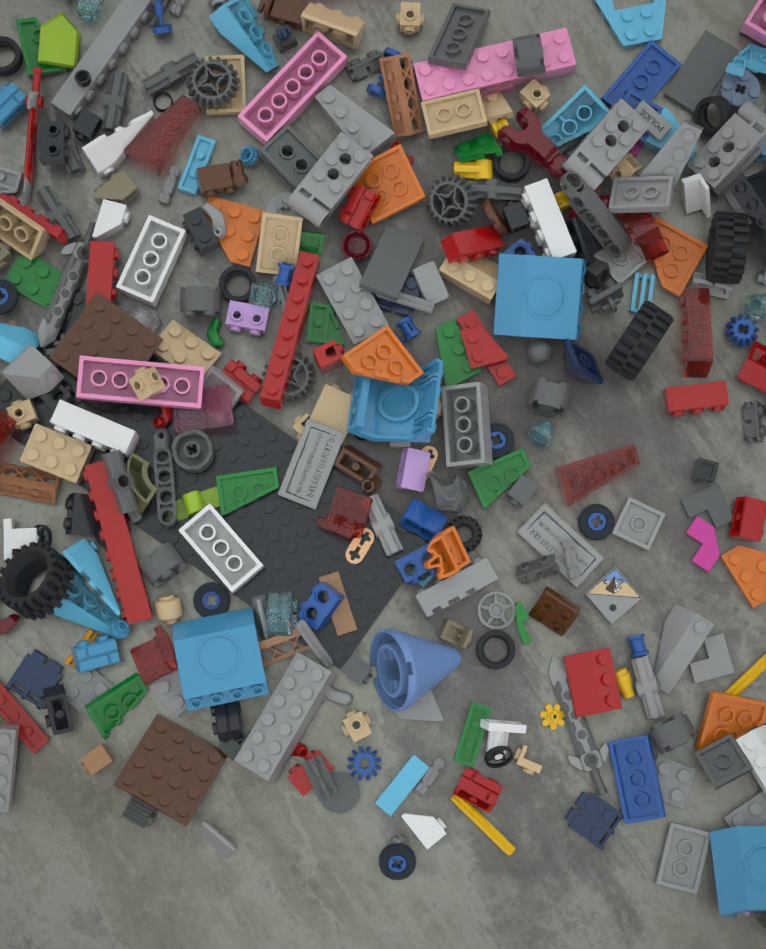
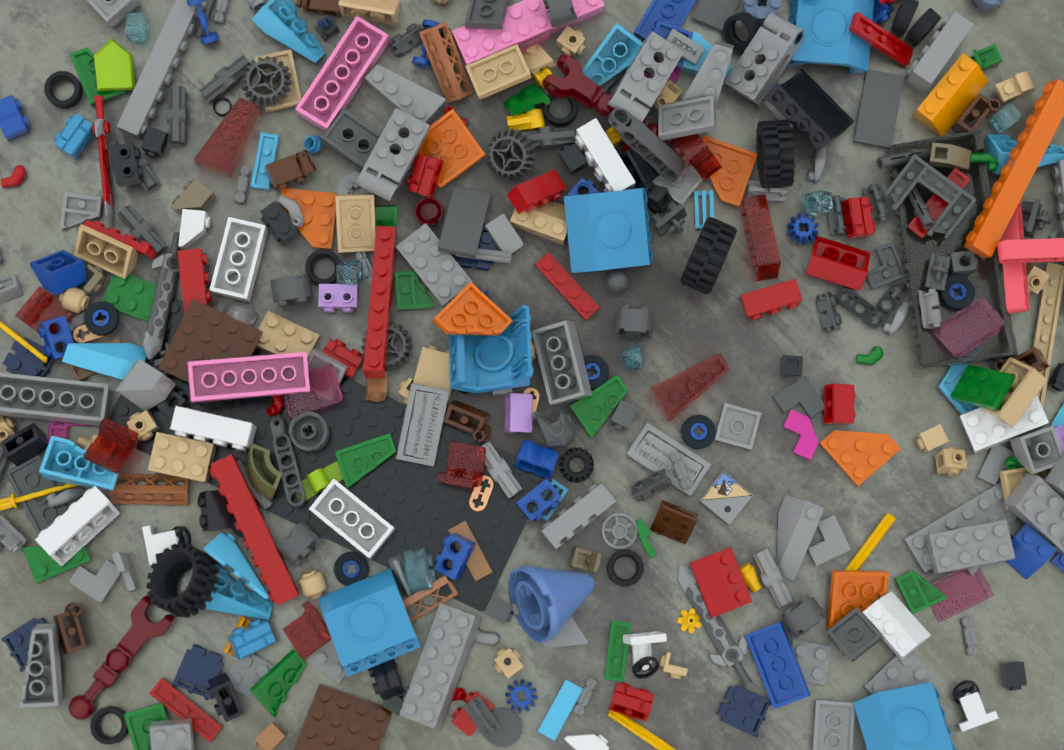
camera: 10 degrees left, 0 degrees up
black hinge [74,70,91,88] -> none
white wedge [82,110,156,178] -> none
dark grey piece [102,449,138,514] -> none
dark azure plate [110,620,130,639] -> none
tan brick [129,366,166,402] -> none
green arm [206,318,224,348] -> none
blue bush [275,262,296,286] -> none
light grey axle [295,619,333,668] -> none
red brick [312,340,345,375] -> none
blue bush [396,315,421,342] -> none
orange plate [423,526,471,579] -> none
green wing [435,319,482,386] -> none
red wing [460,325,509,370] -> none
reddish brown tile [482,198,509,236] -> none
dark blue slope [563,338,604,385] -> none
blue bush [626,634,649,658] -> none
white panel [681,173,711,218] -> none
none -> medium nougat brick [366,372,387,402]

